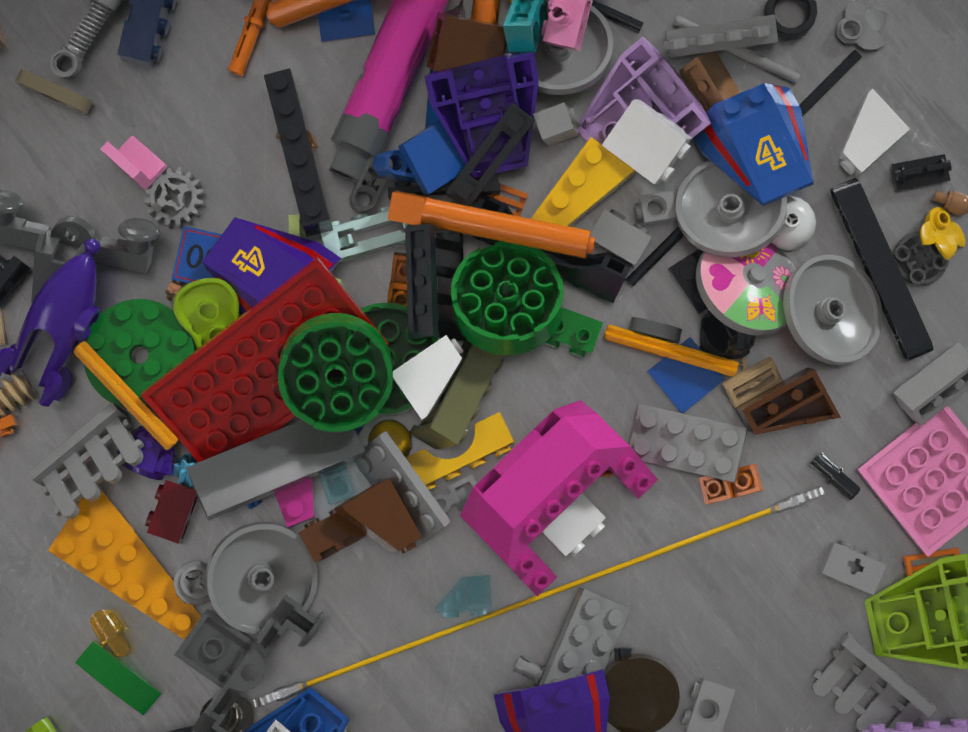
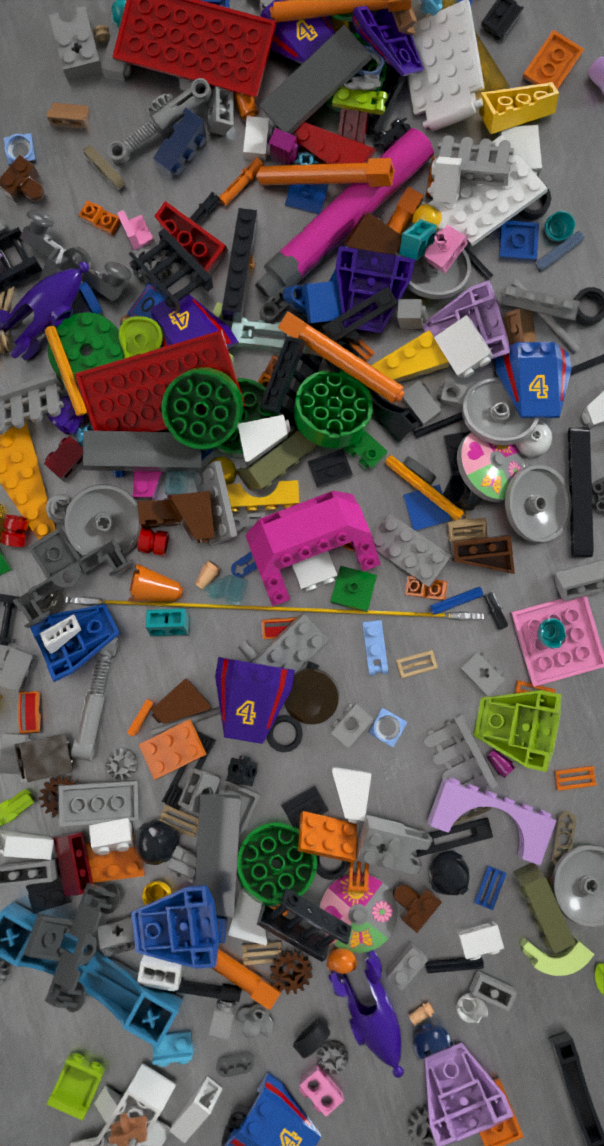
camera: 25 degrees right, 0 degrees up
none -> red wheel [0,515,29,547]
none -> orange slope [78,200,121,236]
none -> blue beam [79,282,103,314]
none -> orange cone [128,564,183,602]
none -> black fence [129,228,214,314]
none -> red wheel [137,527,169,556]
none -> teal brick [146,608,189,637]
none -> red wedge [154,201,229,275]
none -> black axle [190,192,220,225]
none -> light nougat cone [195,560,221,590]
none -> blue beam [231,552,258,578]
none -> slope [261,616,298,639]
none -> black plate [308,449,353,488]
none -> green plate [330,565,377,612]
none -> light blue plate [362,620,388,676]
none -> light blue piece [368,708,407,747]
none -> tan tile [395,650,438,679]
none -> blue axle [430,587,484,615]
none -> magenta cone [487,749,515,778]
none -> teal hair [537,618,566,649]

